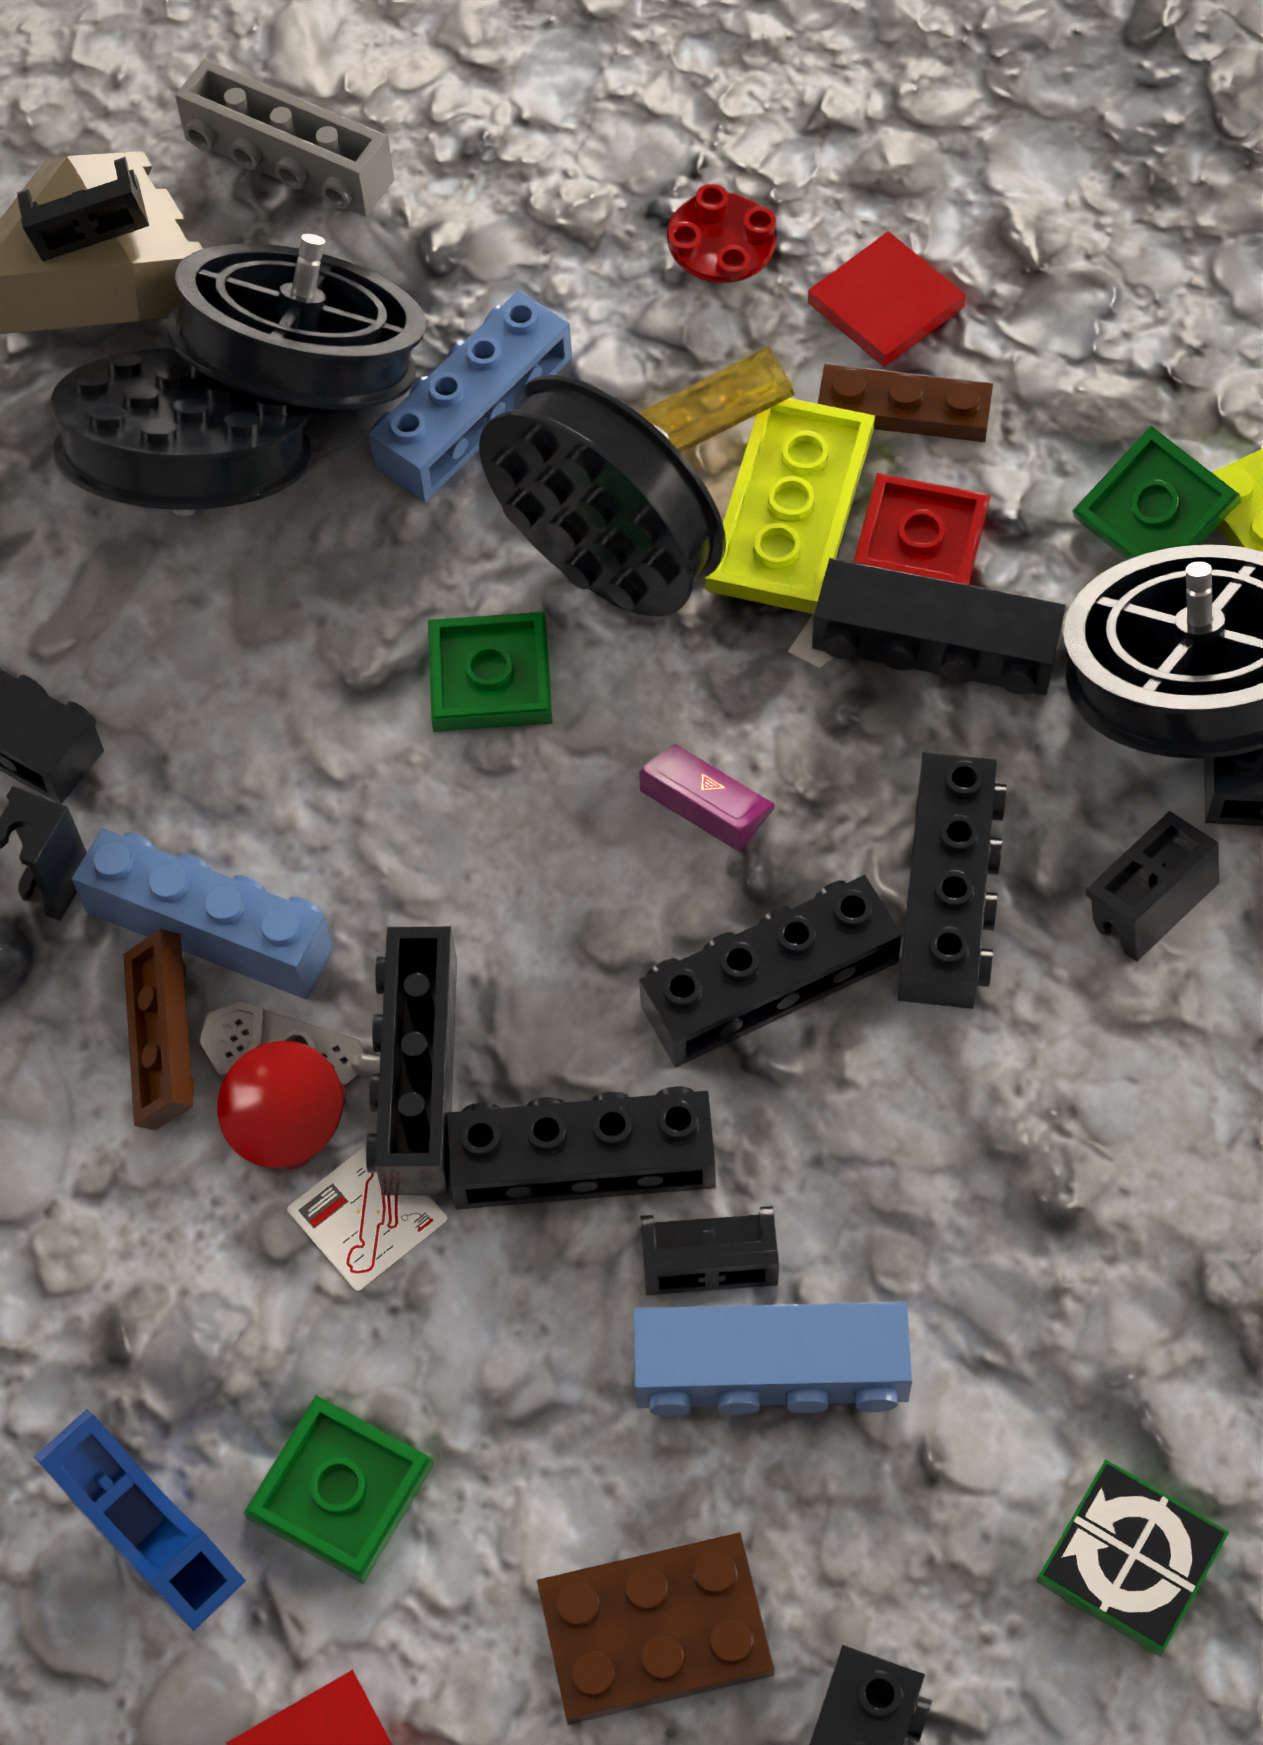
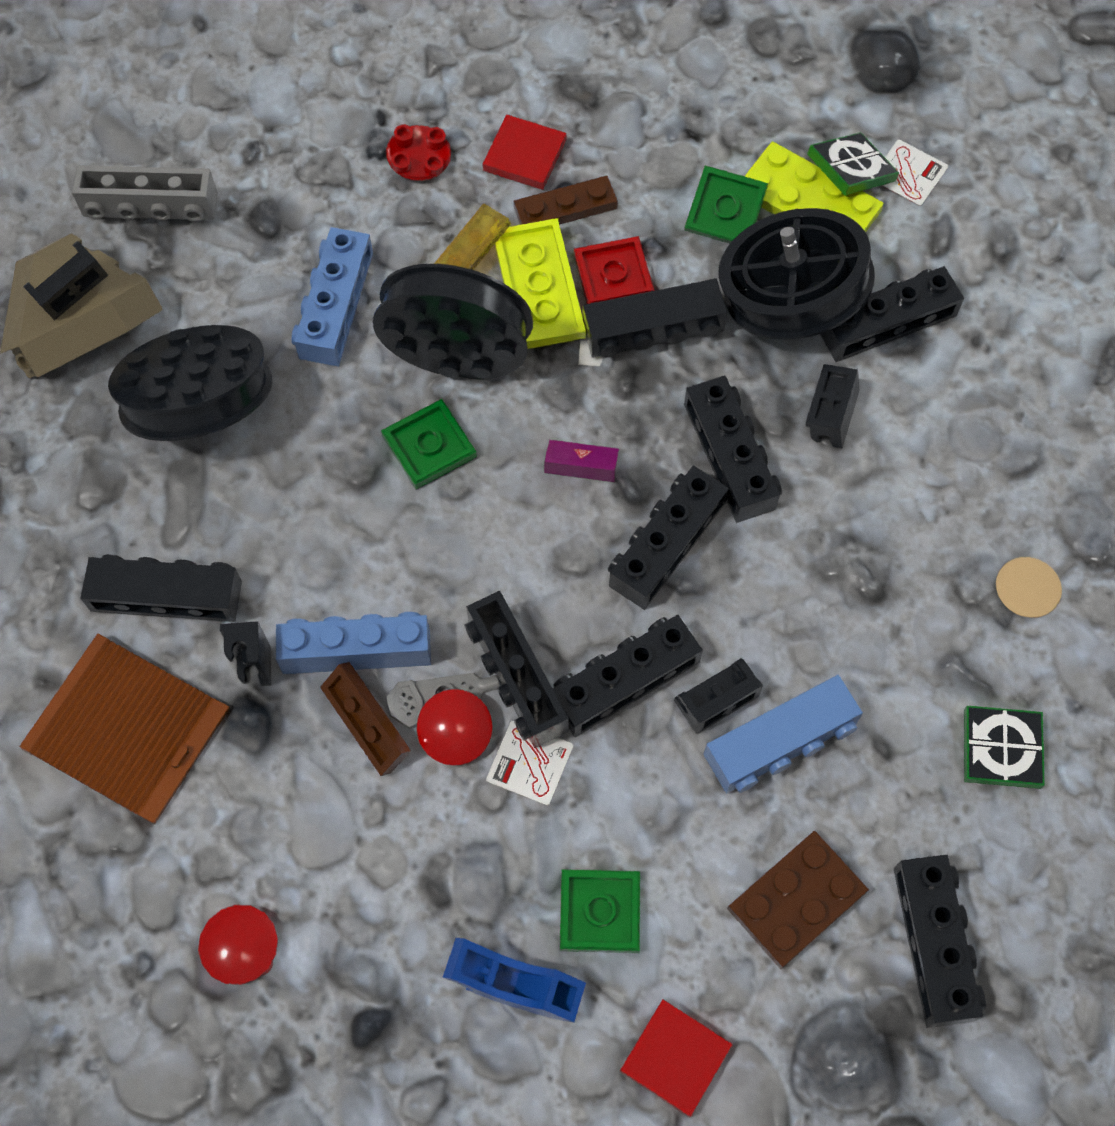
camera: 30 degrees left, 5 degrees up
black wheel [166,234,426,409] -> none

